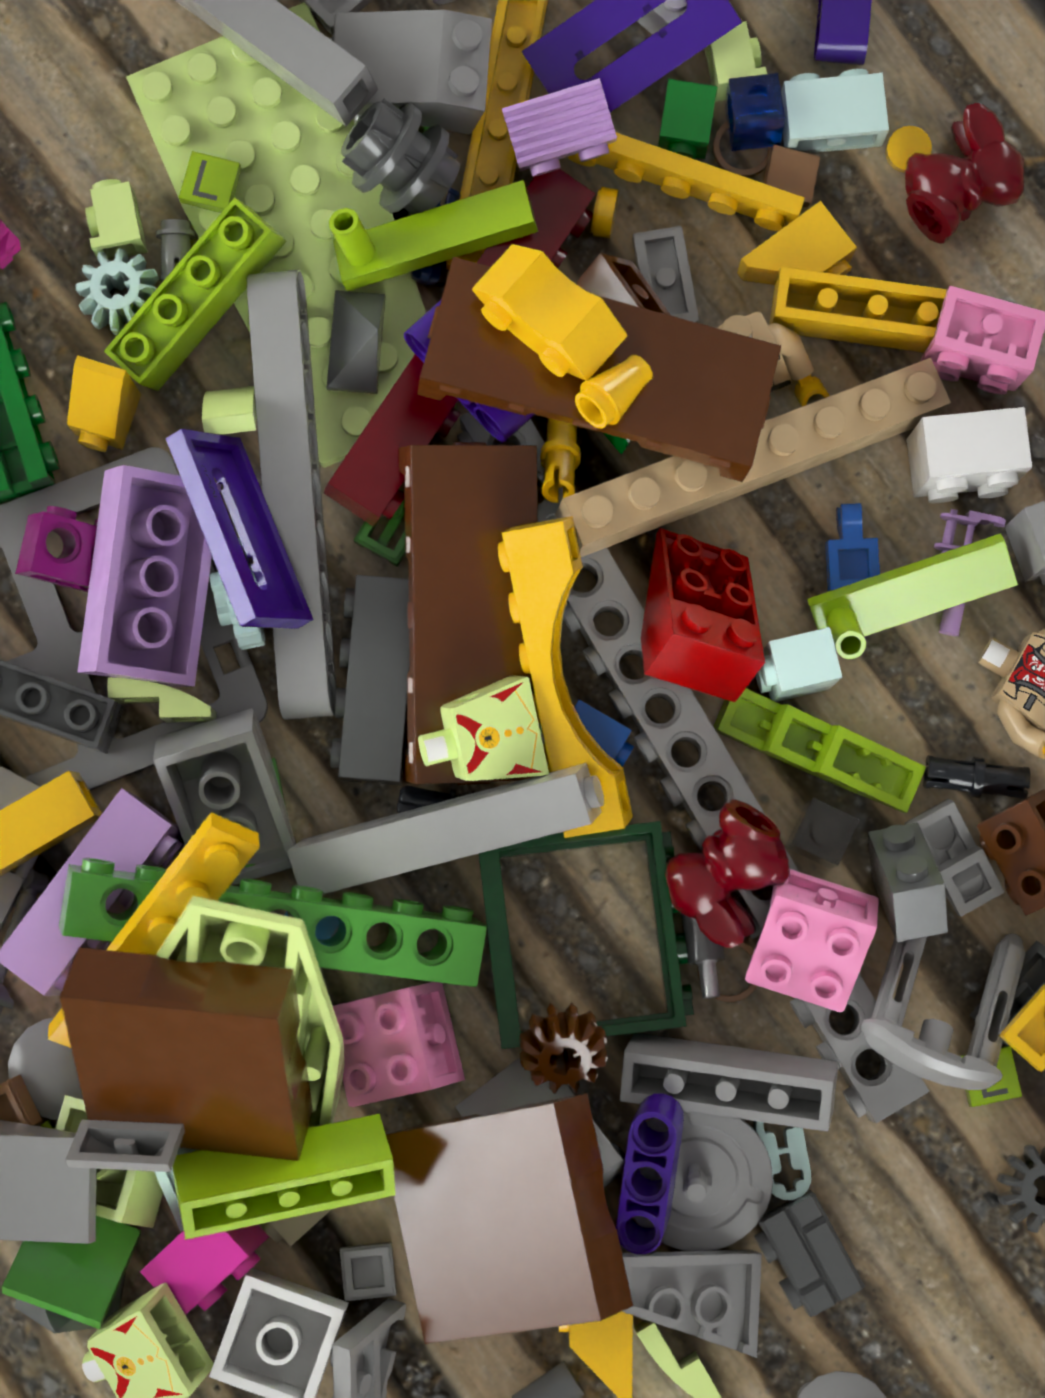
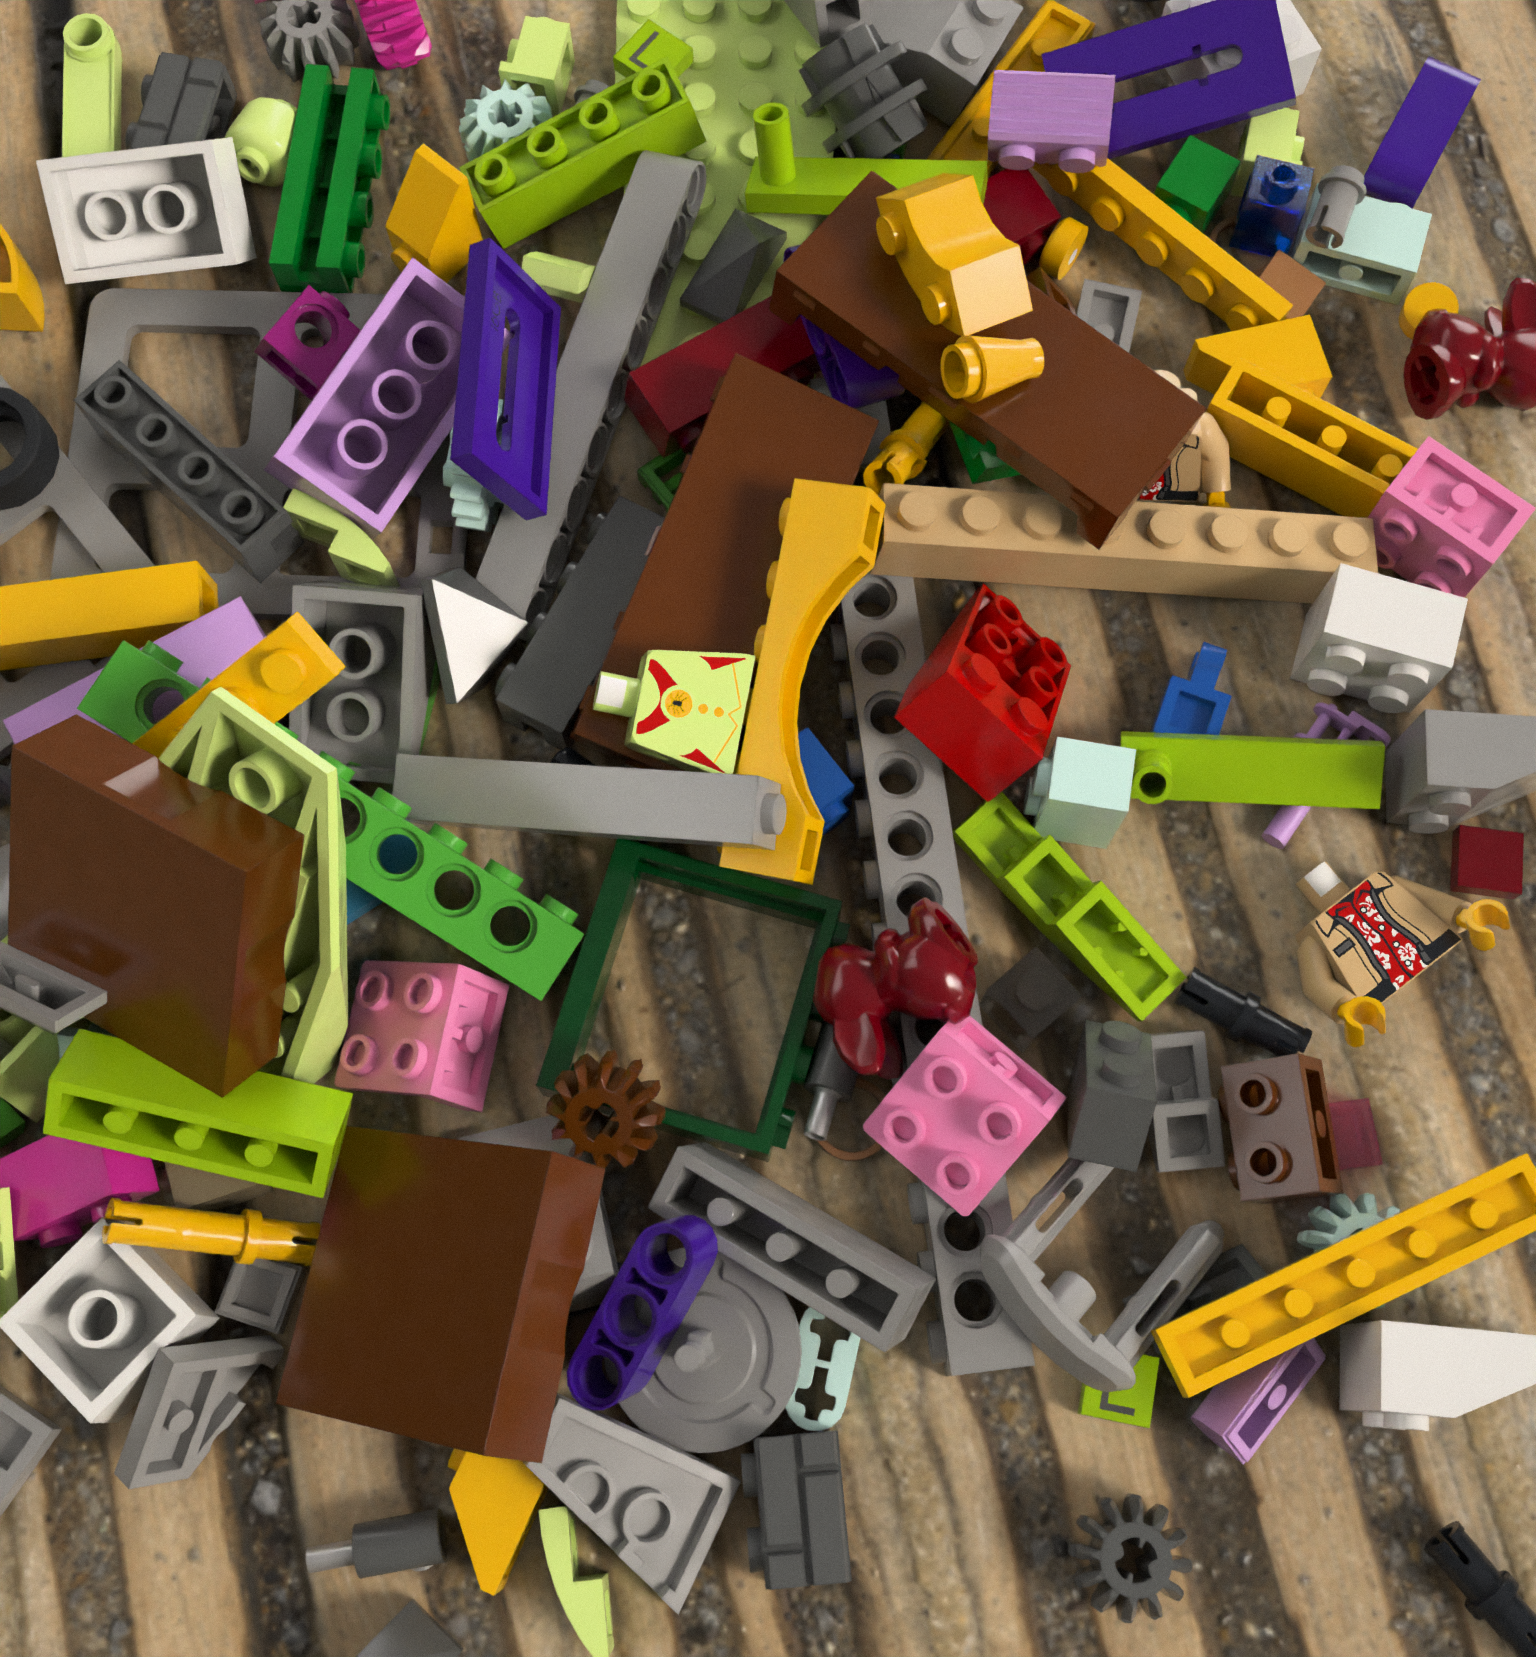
camera: 25 degrees right, 10 degrees down
none -> yellow pin [102,1198,321,1266]
none -> slope [421,567,528,704]
none -> light grey pin [1305,165,1367,249]

